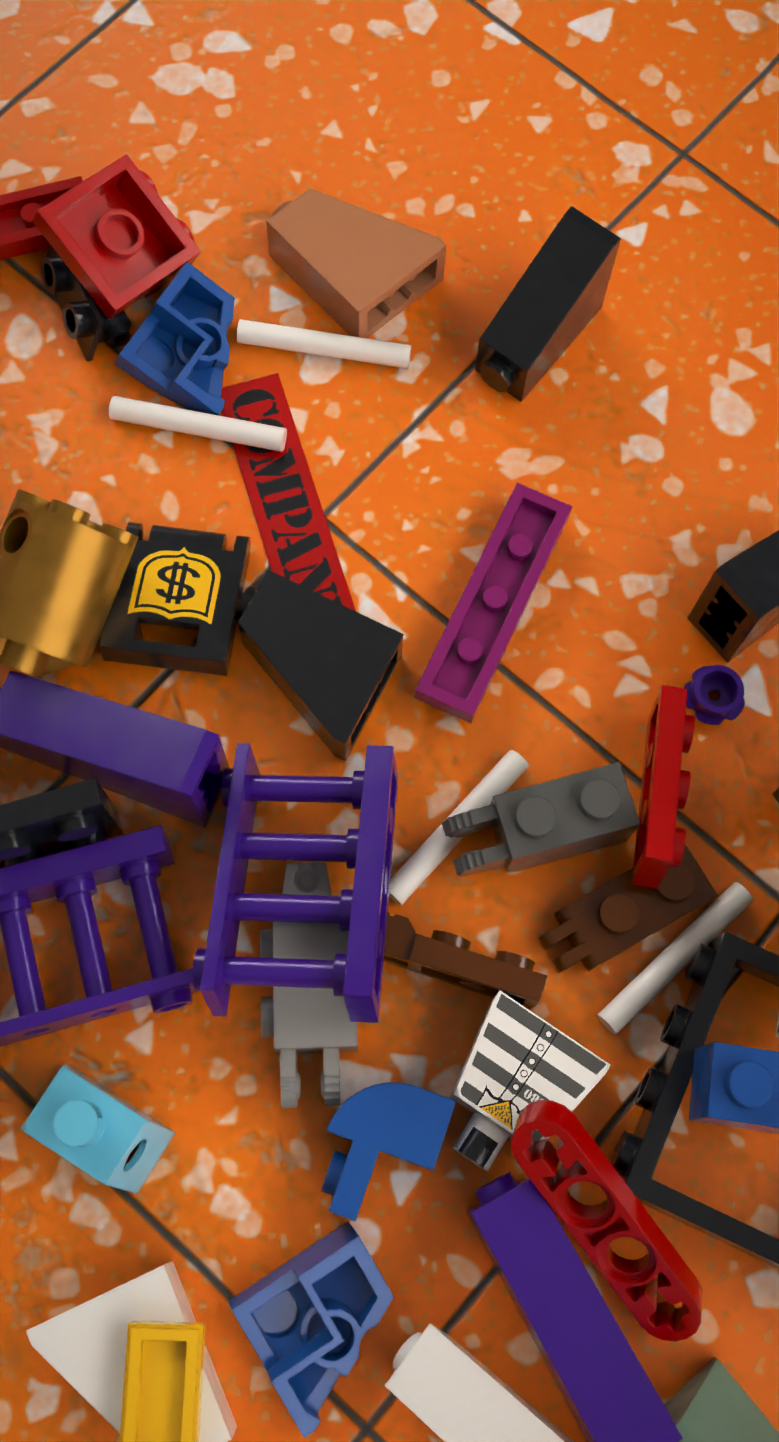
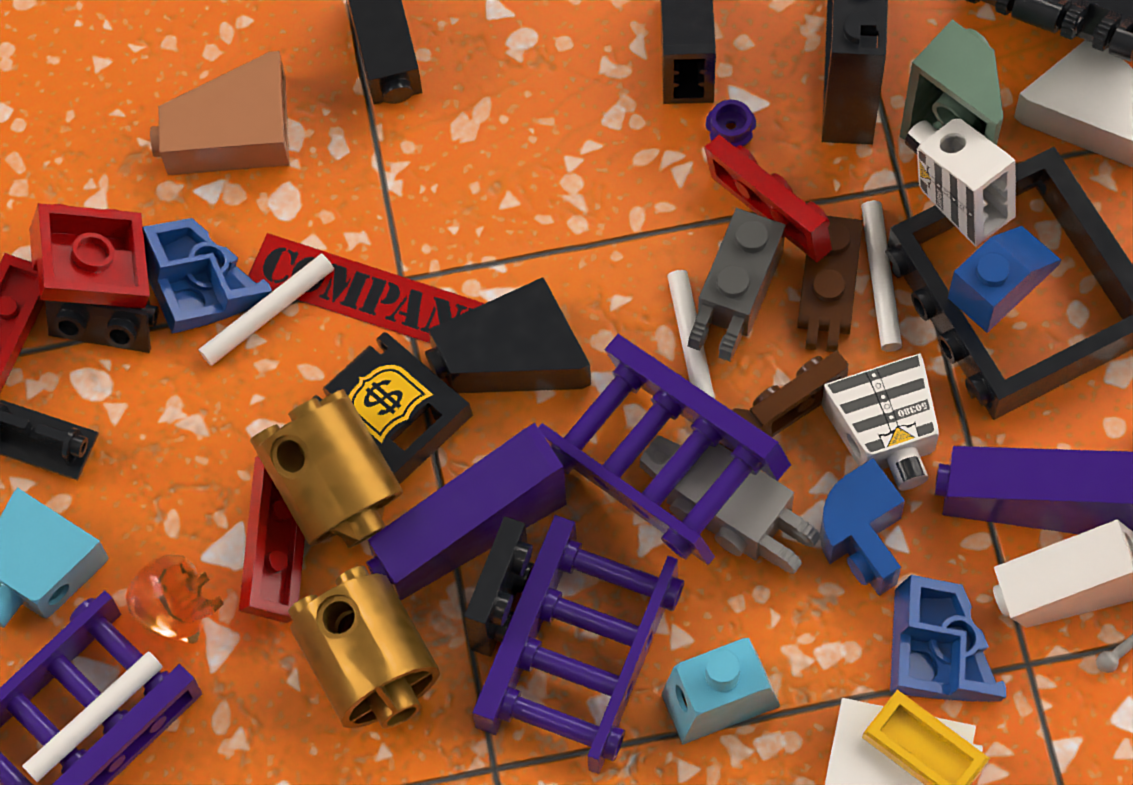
camera: 45 degrees left, 5 degrees down
white bar [237,319,412,369] -> none
magenta plate [414,483,573,723] -> none
red beam [511,1100,702,1342] -> none

